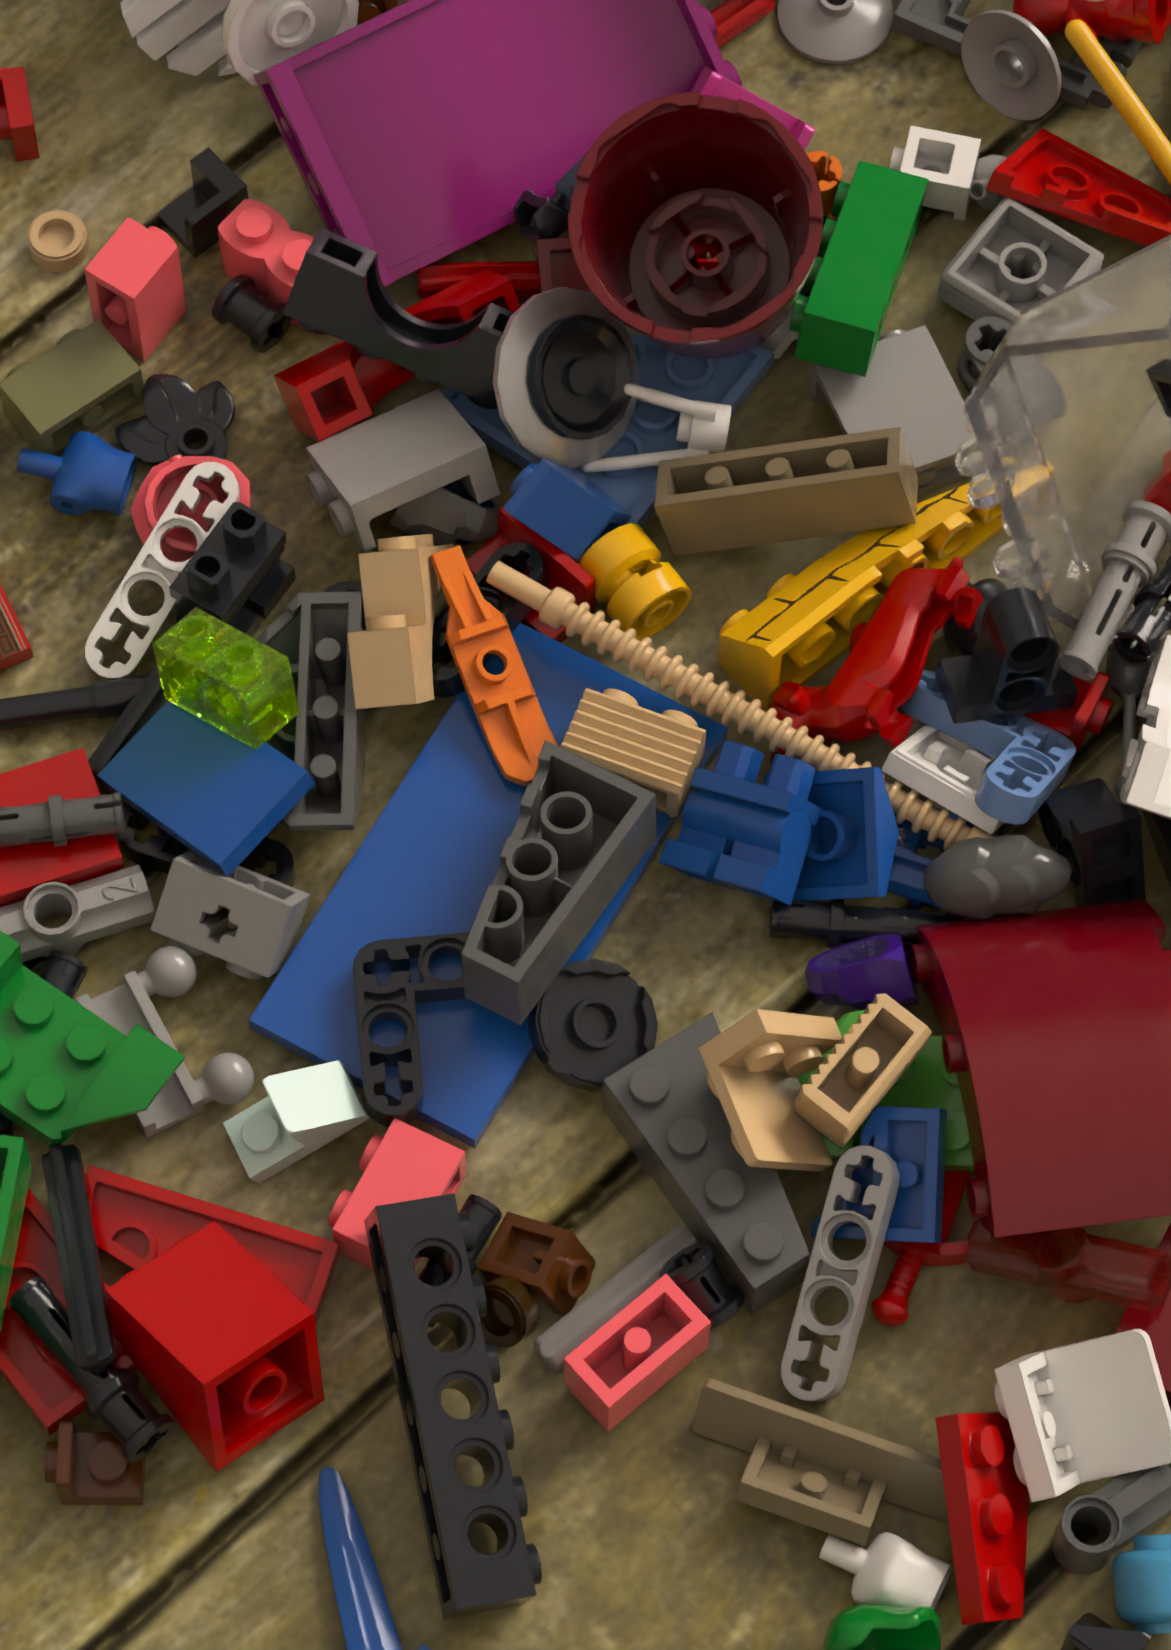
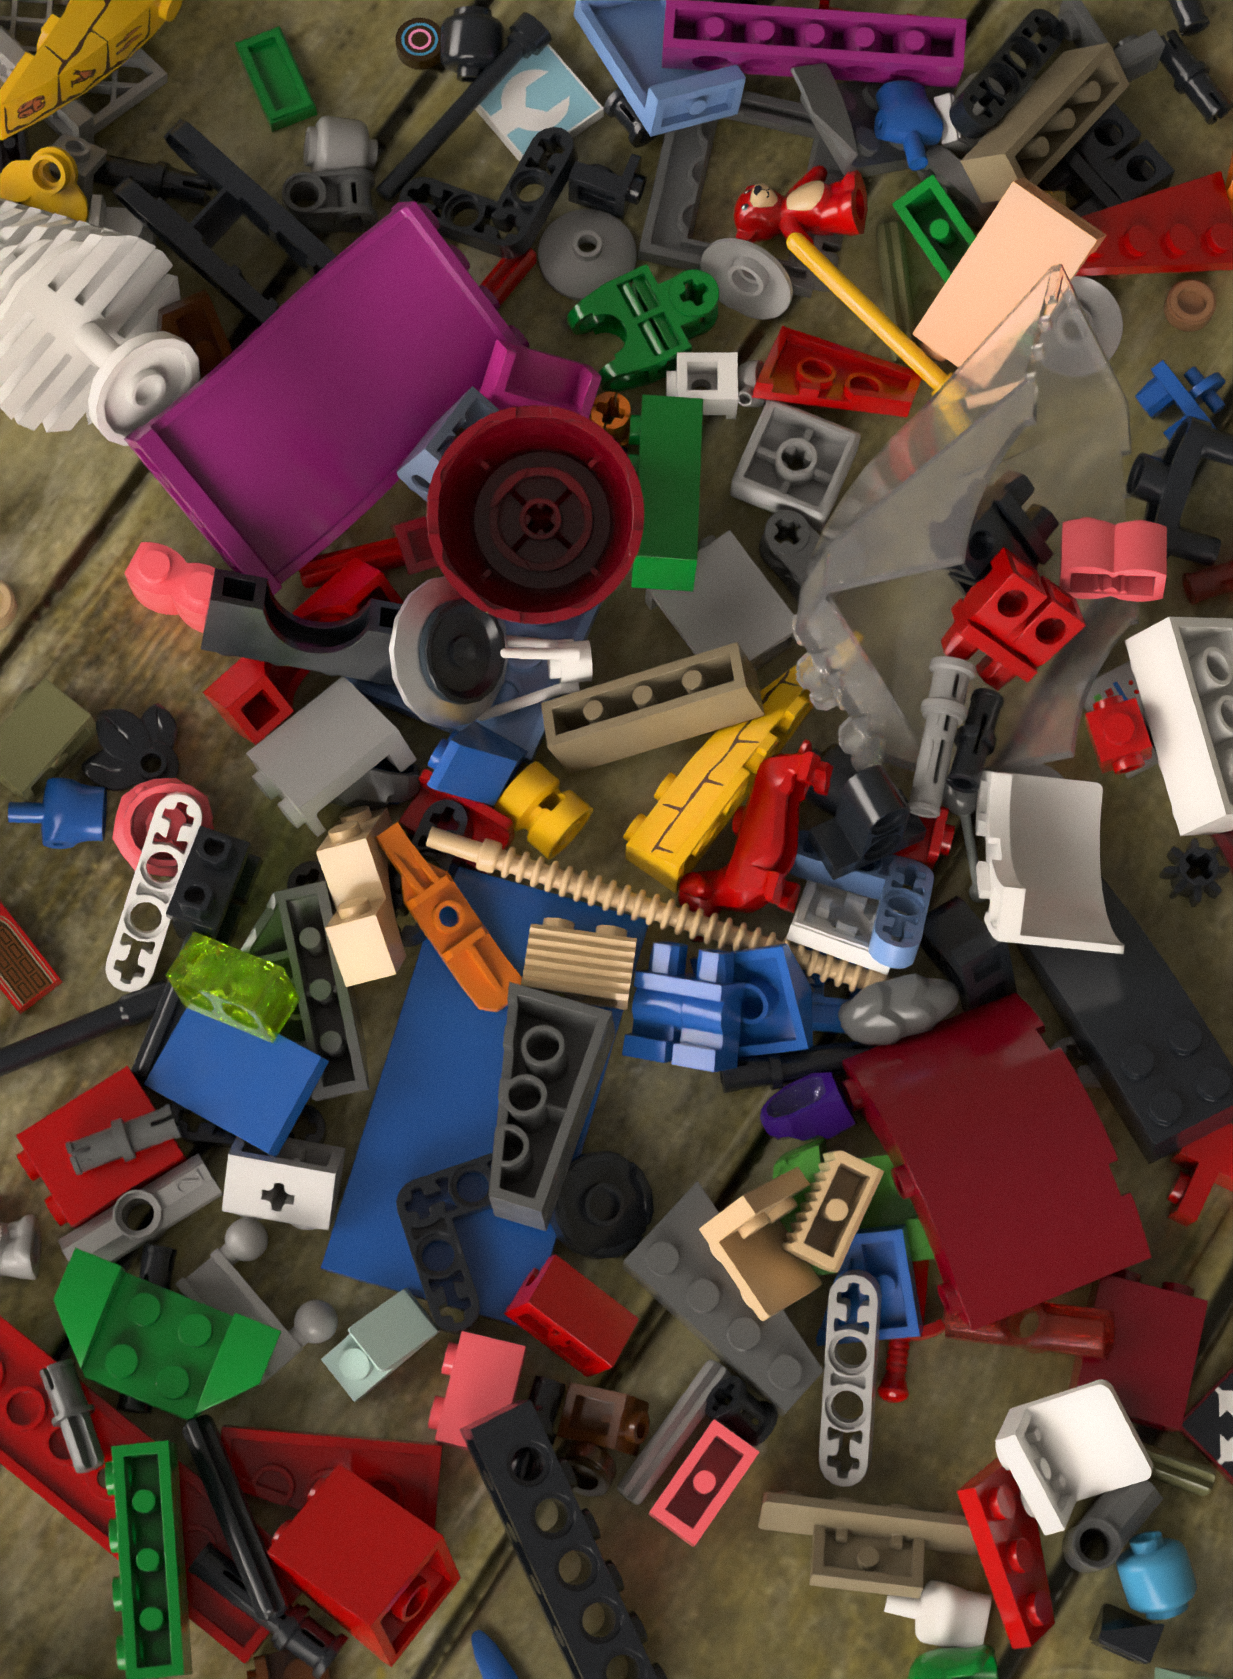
camera: 15 degrees left, 10 degrees up
coral brick [84,217,187,362] -> none
black panel [159,147,248,258] -> none
black bush [212,274,291,353] -> none
black piece [513,190,569,244] -> none
none -> red hinge [503,1254,639,1377]
none -> green piece [566,264,719,392]

